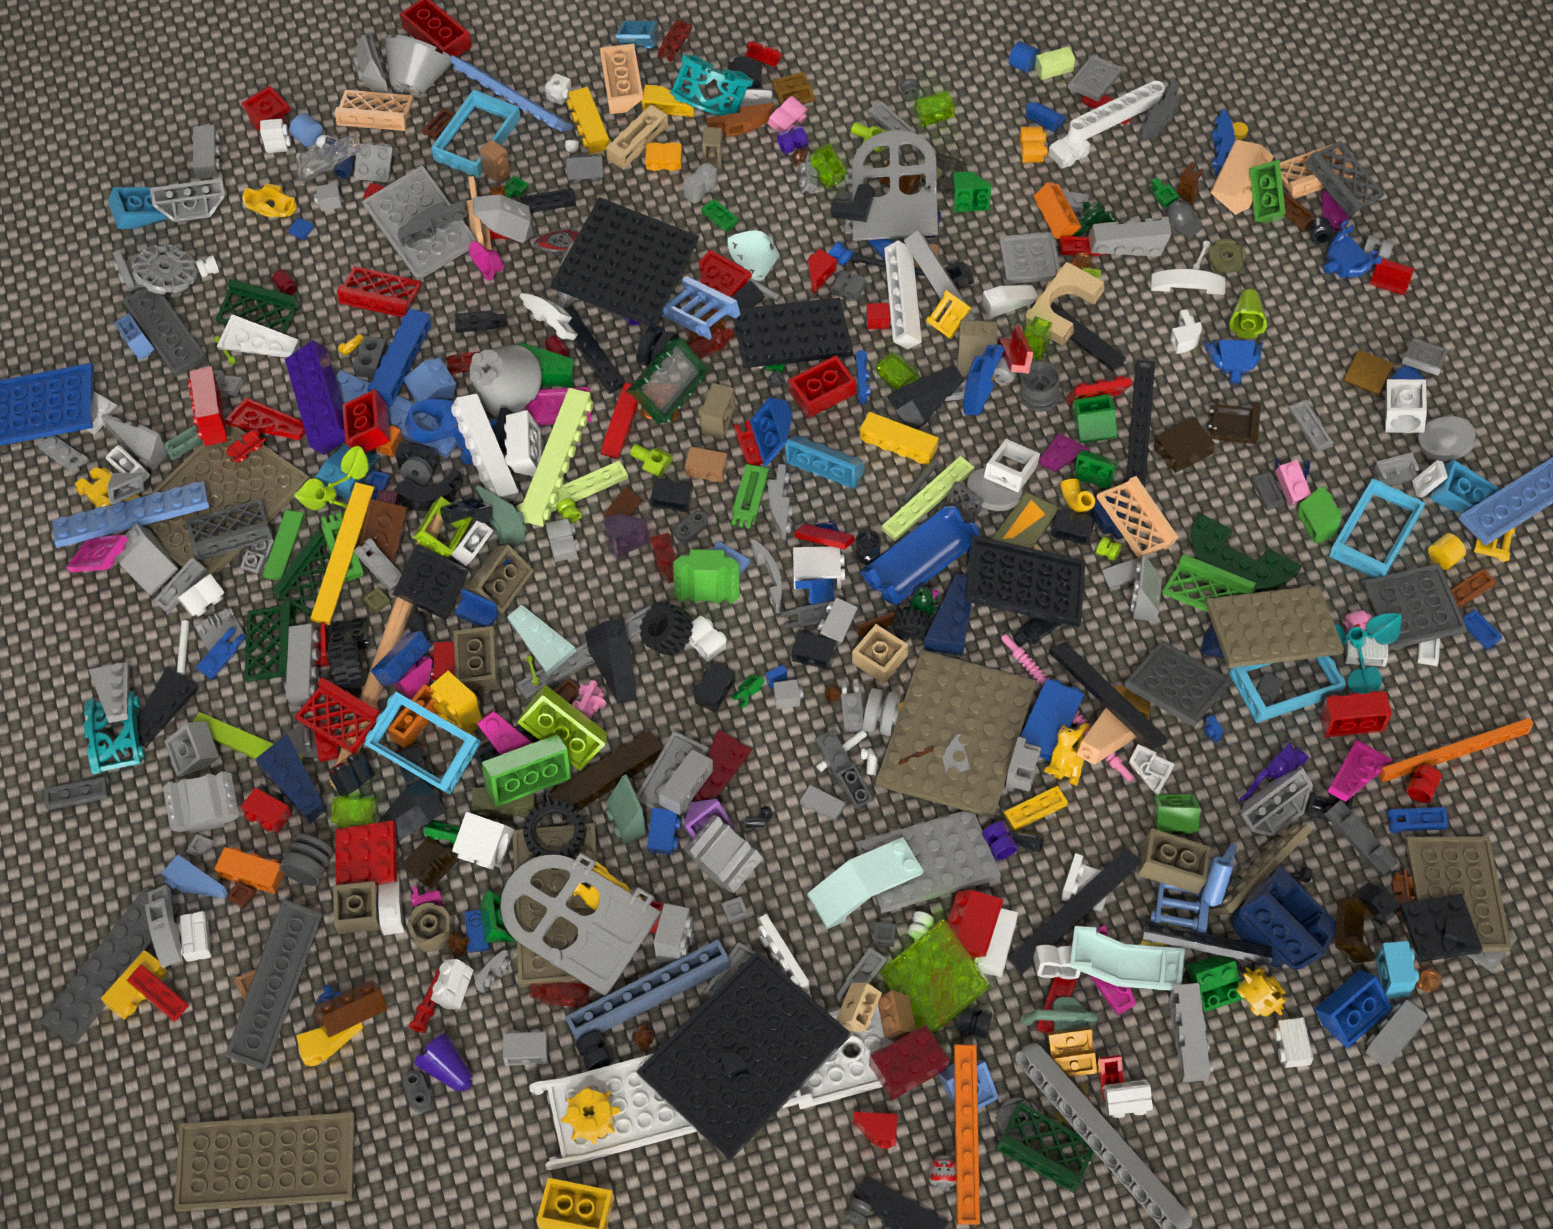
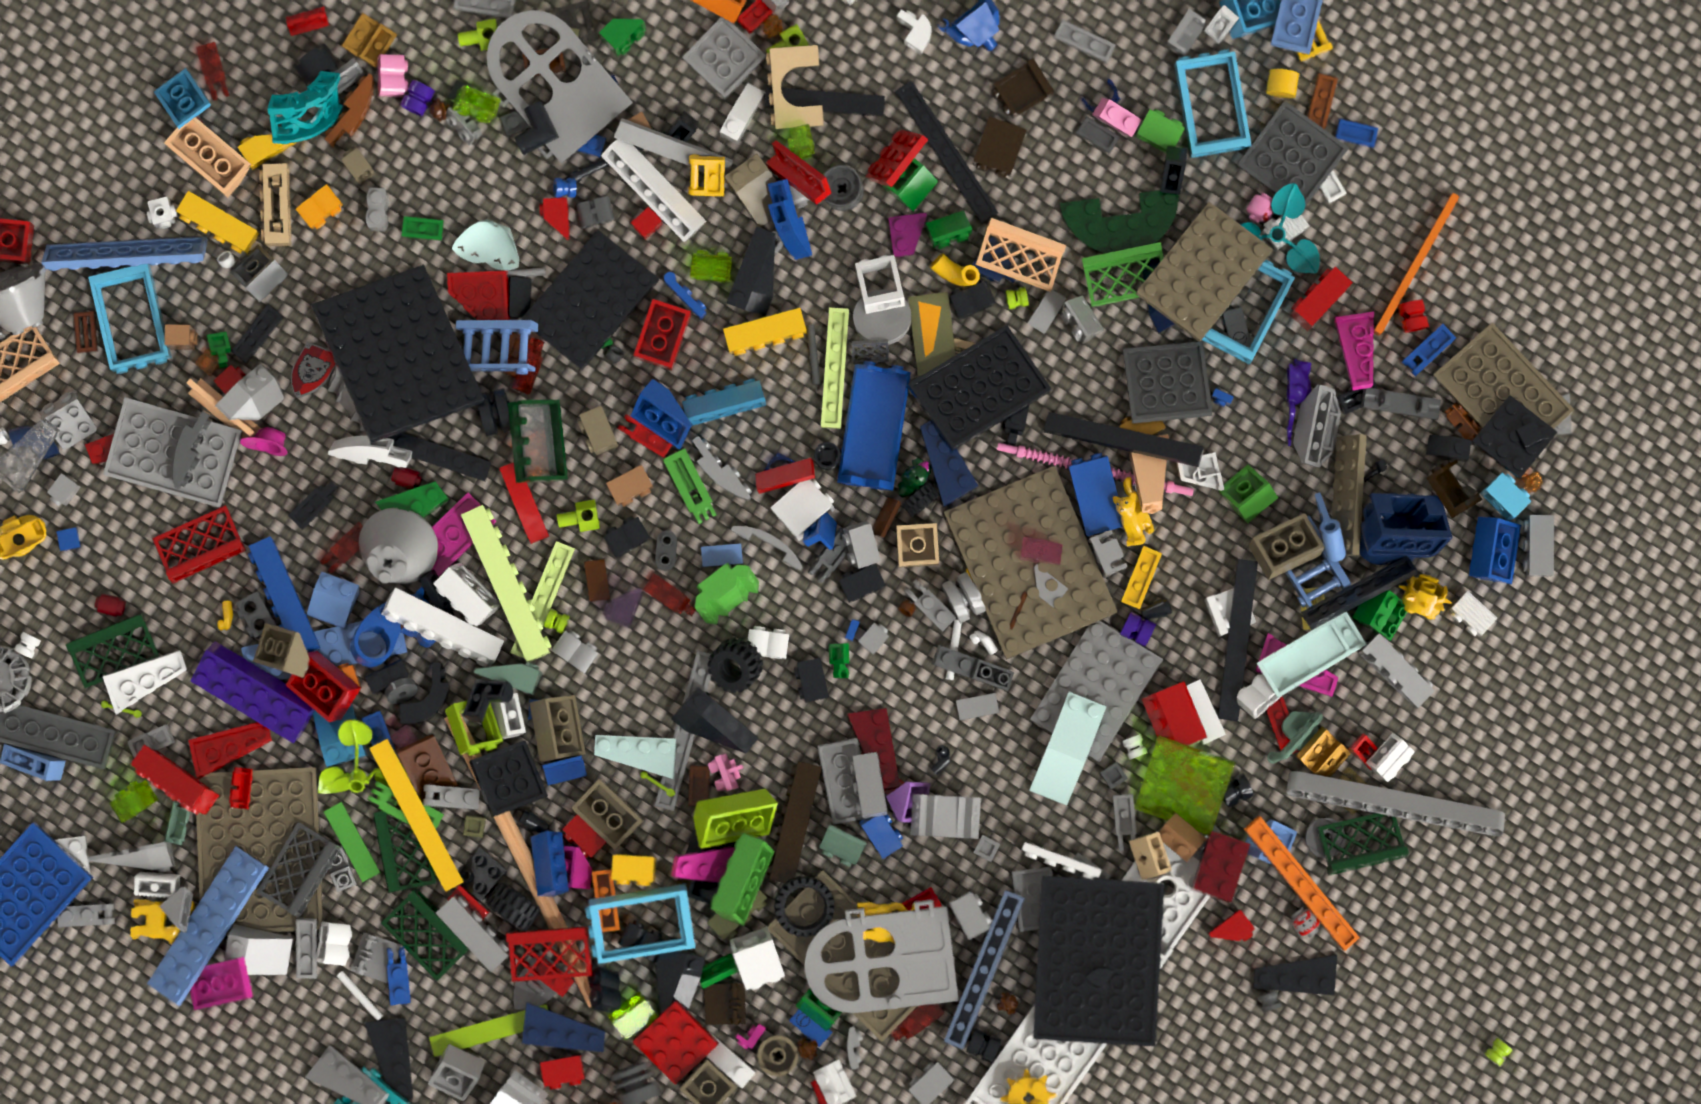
camera: 45 degrees left, 25 degrees up
none -> clear neon green brick [109,780,159,823]
none -> dark tan slope [253,623,309,677]
none -> clear pink slope [1020,537,1063,565]
none -> black brick [1160,146,1187,195]

